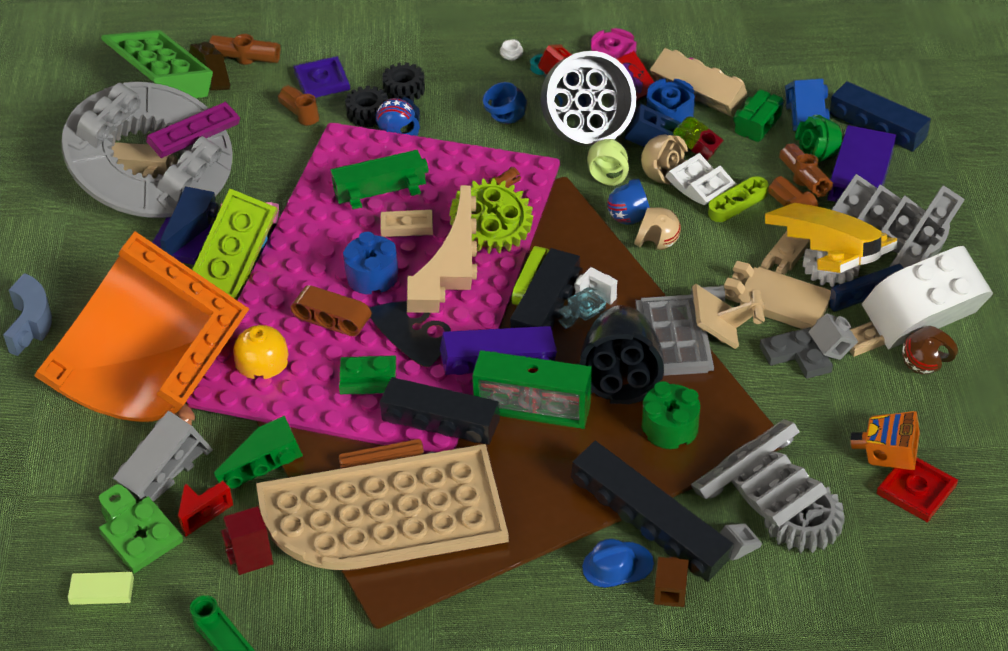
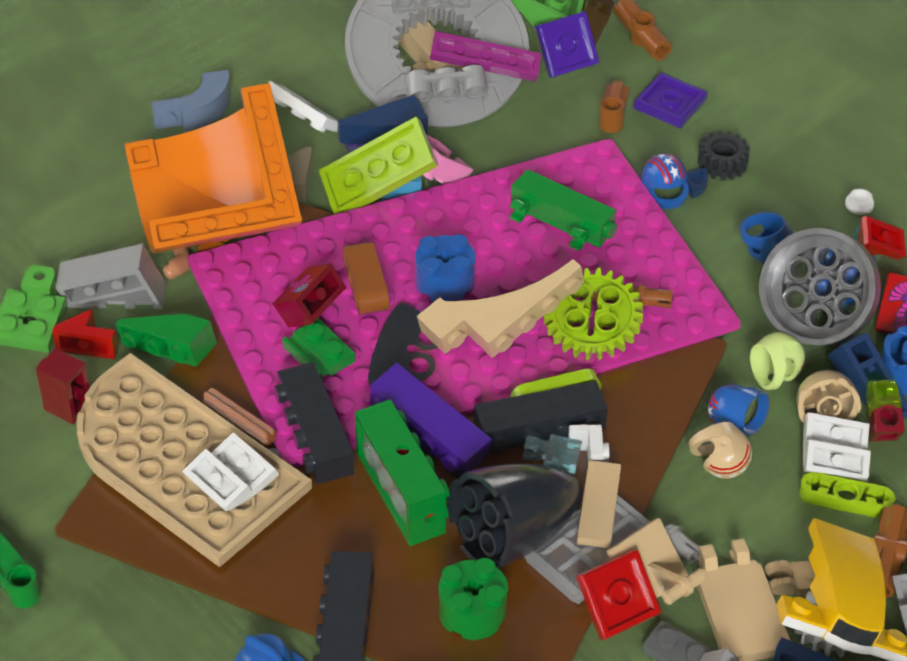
camera: 50 degrees right, 0 degrees up
yellow cylinder [233,325,289,379] -> none
black tyre [345,86,388,128] -> none
tan plate [381,210,433,237] -> none
none -> white slope [182,432,279,512]
none -> white plate [268,80,338,132]
none -> dark red brick [272,263,346,328]
none -> dark purple tile [535,11,600,78]
none -> red tile [575,549,662,640]
none -> tan tile [577,460,621,548]

